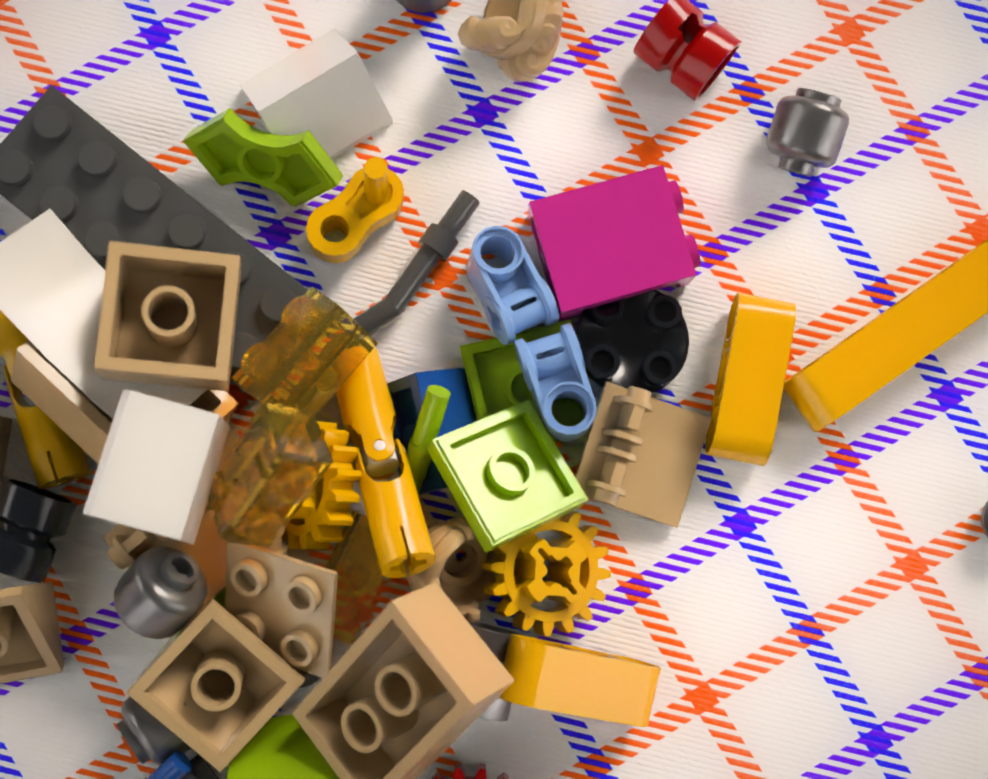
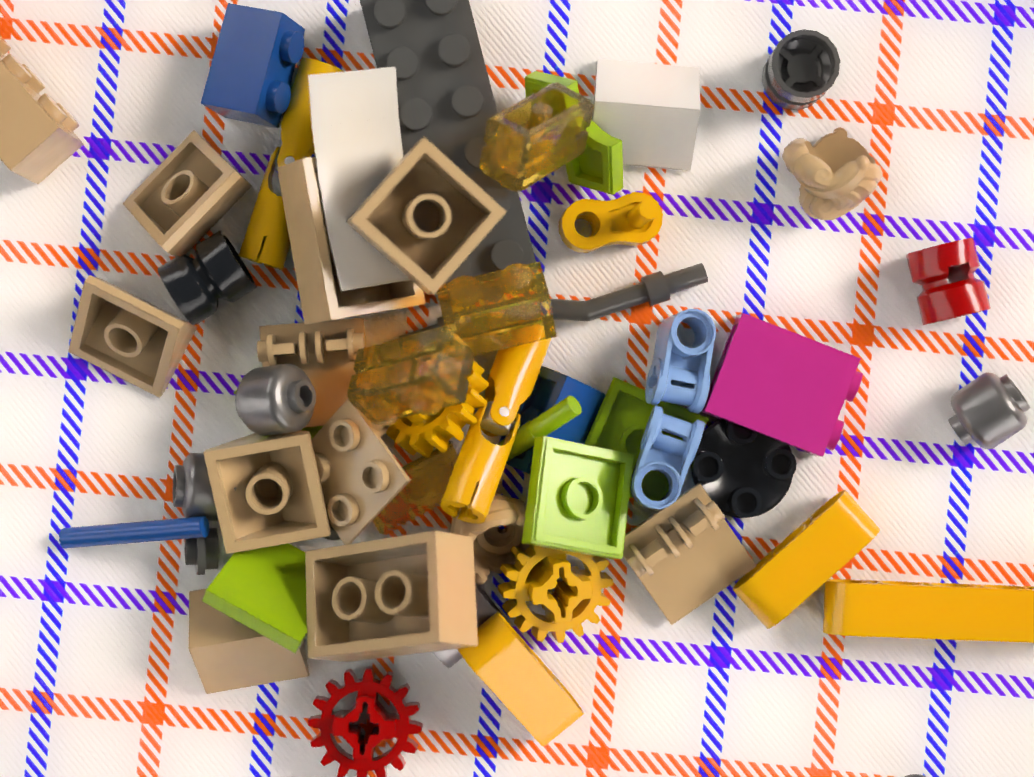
camera: 40 degrees right, 5 degrees up
white slope [82,389,230,545] -> none
none -> clear yellow brick [479,82,594,192]

